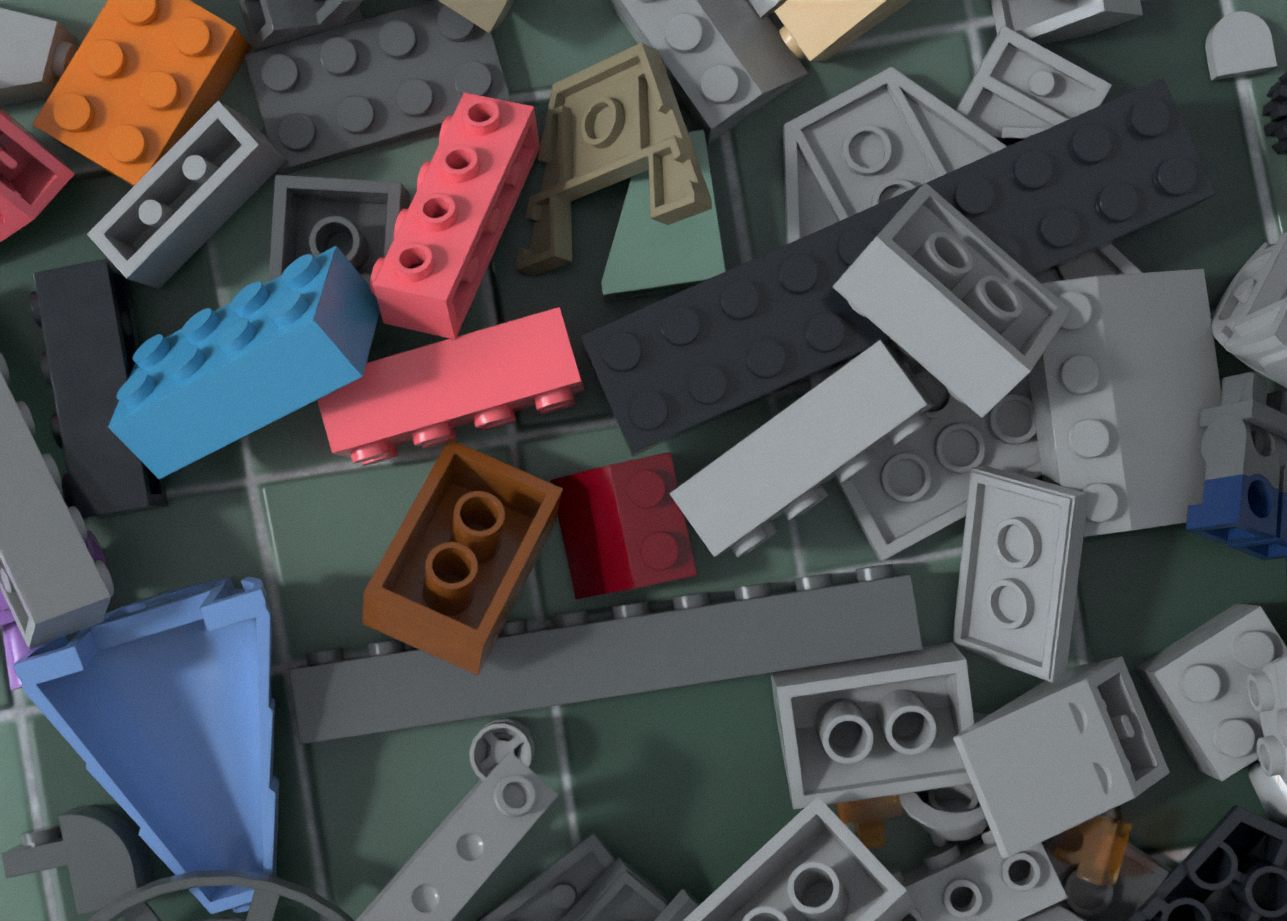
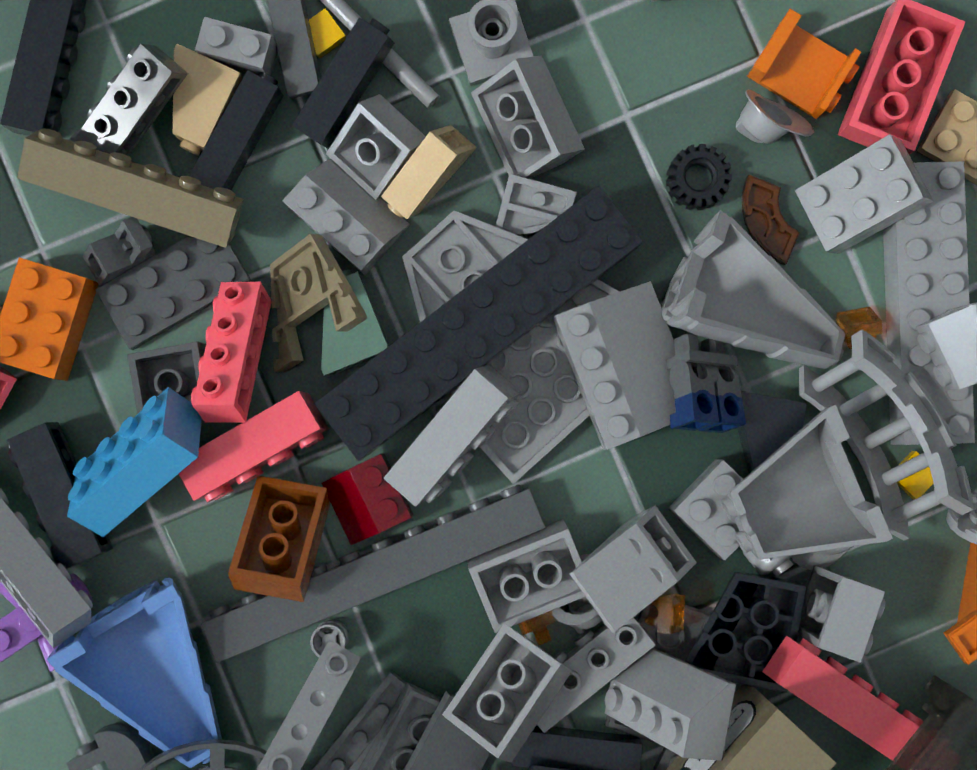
camera: 15 degrees left, 0 degrees up
light grey brick [87,101,287,289] -> none
light grey slope [833,182,1072,418] -> none
light grey tile [952,465,1089,683] -> none
light grey tile [1205,11,1277,81] -> none

